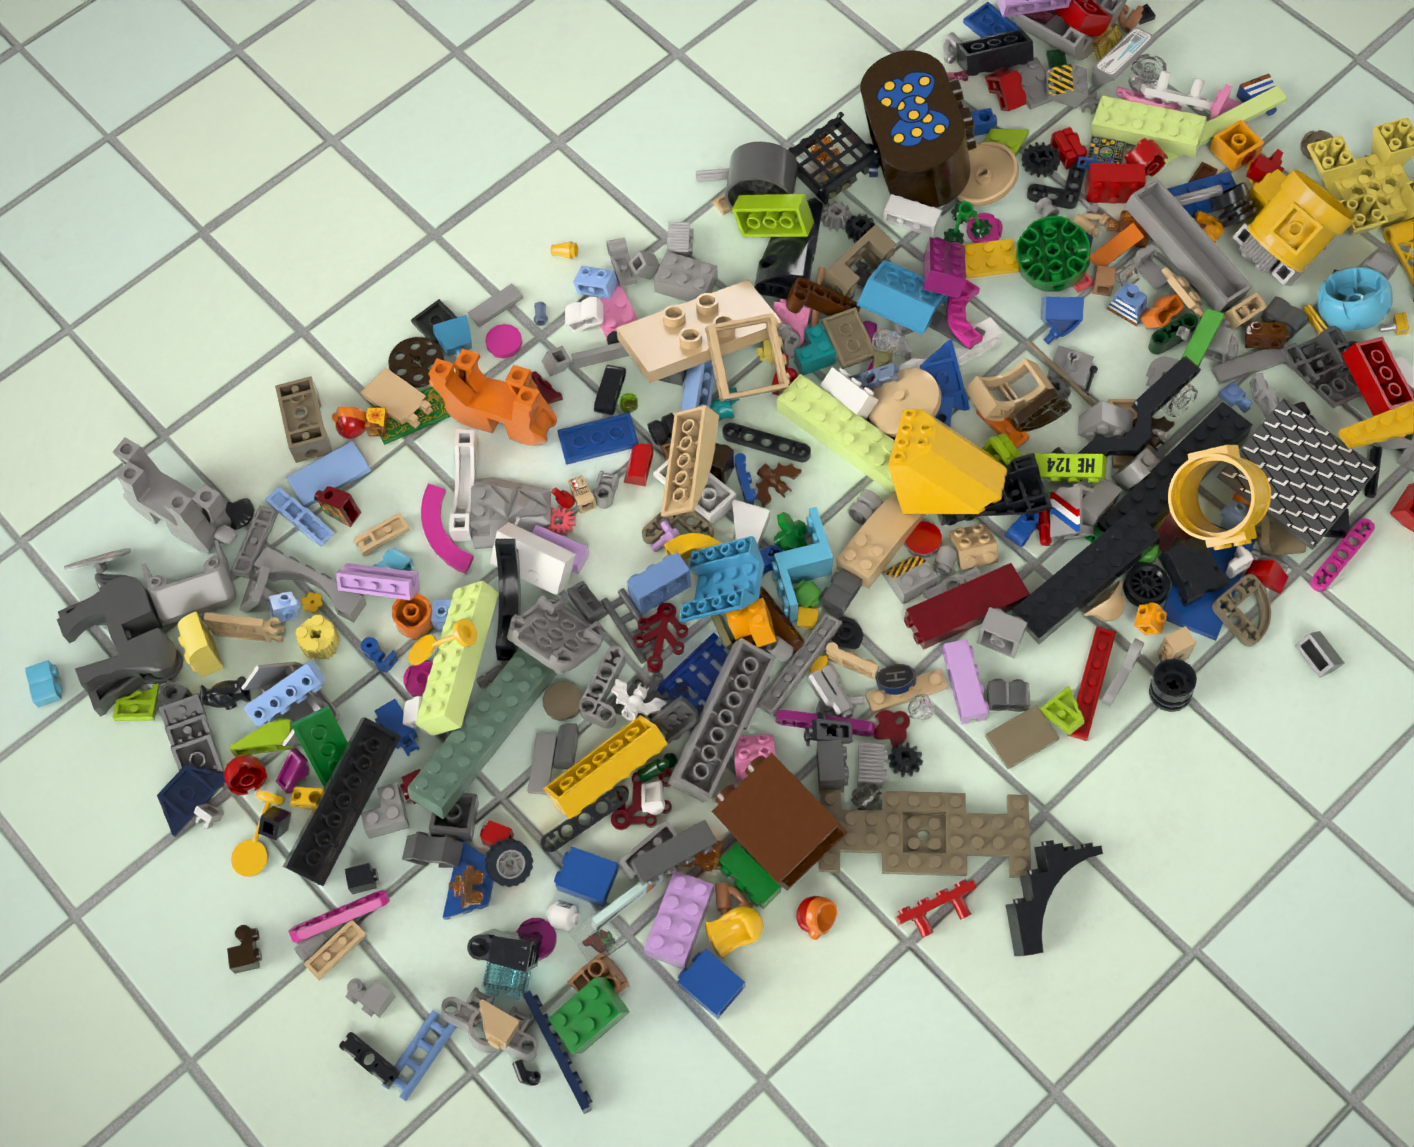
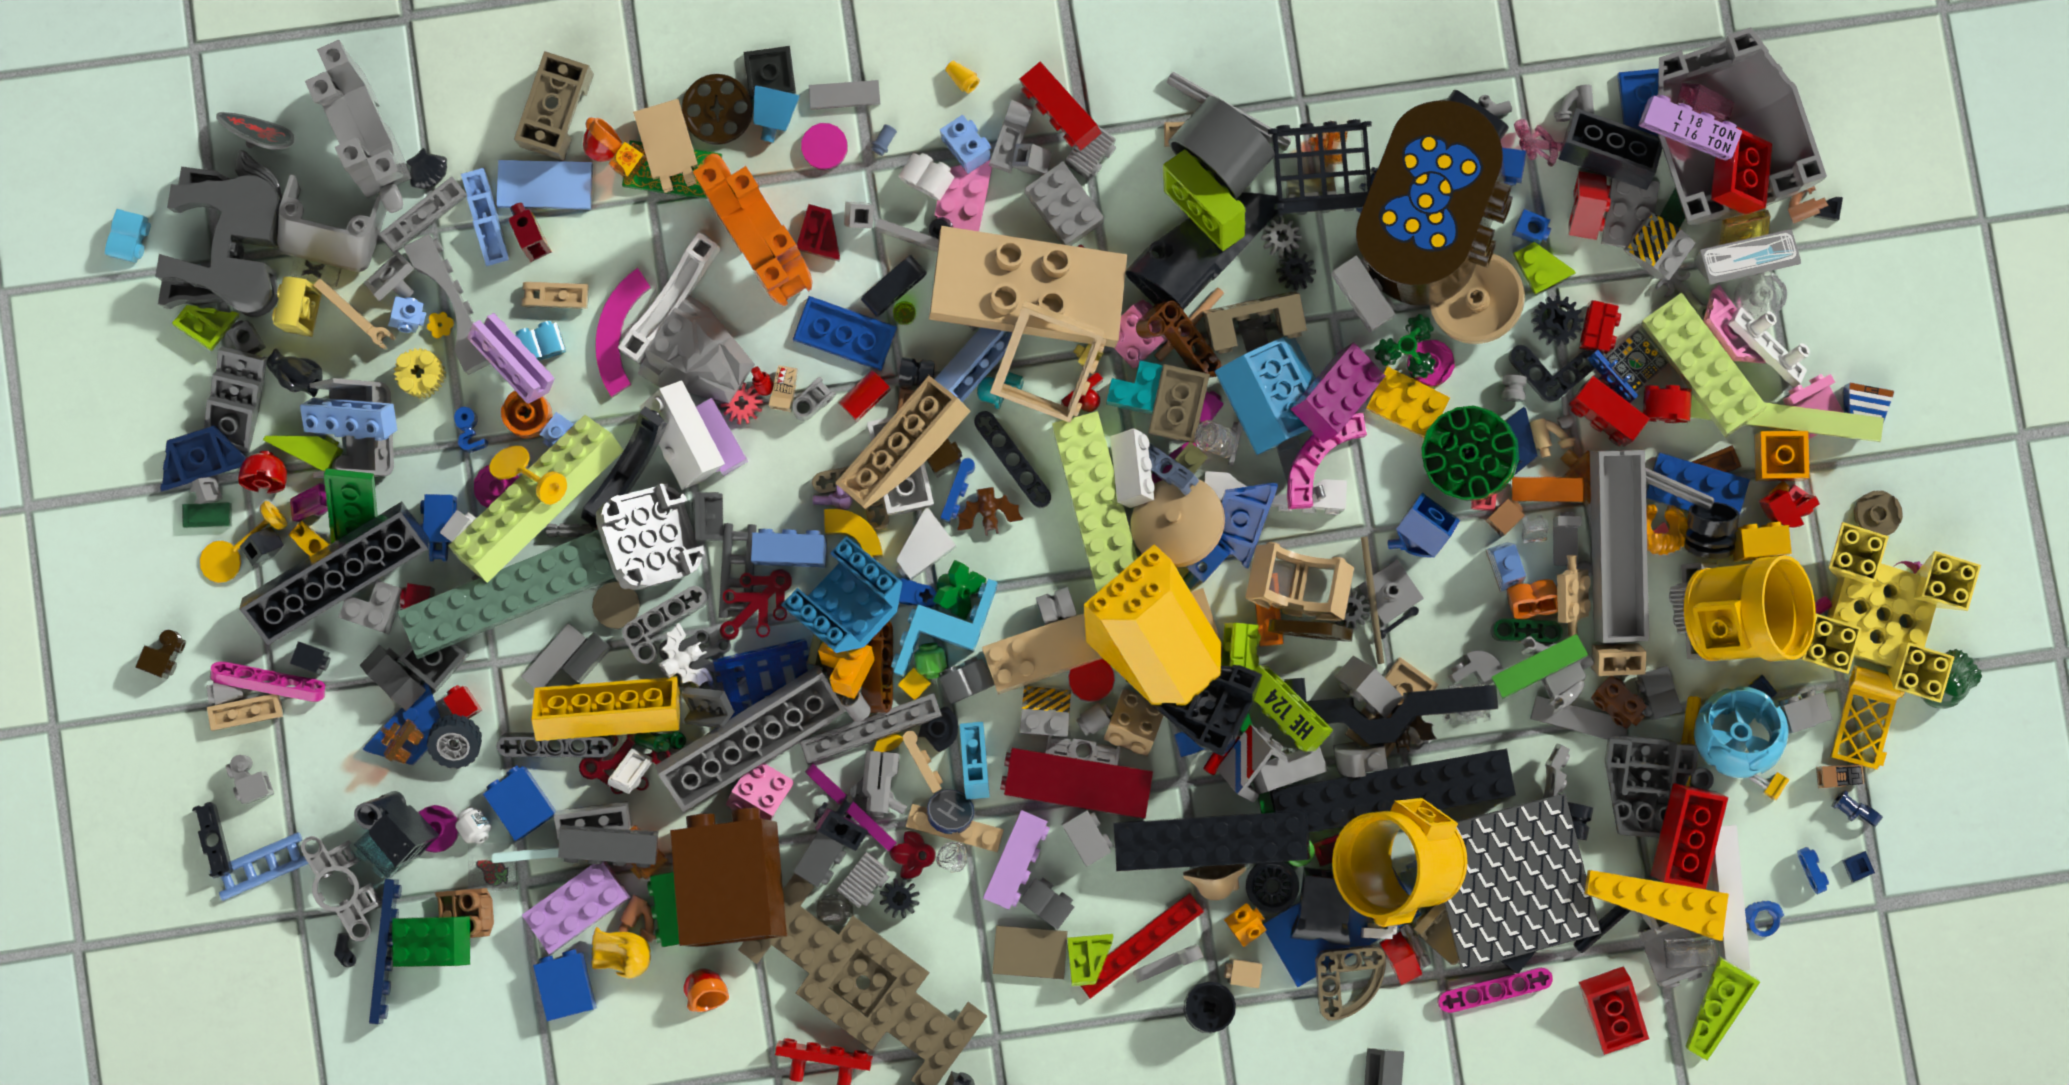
camera: 30 degrees right, 20 degrees up
tan slope [479,999,519,1050] -> none
light grey piece [777,324,801,359] -> none
medium blue plate [1218,381,1253,413] -> none
none -> clear green tile [182,502,232,528]
none -> medium azure slope [960,722,990,800]
none -> red brick [1019,61,1102,151]

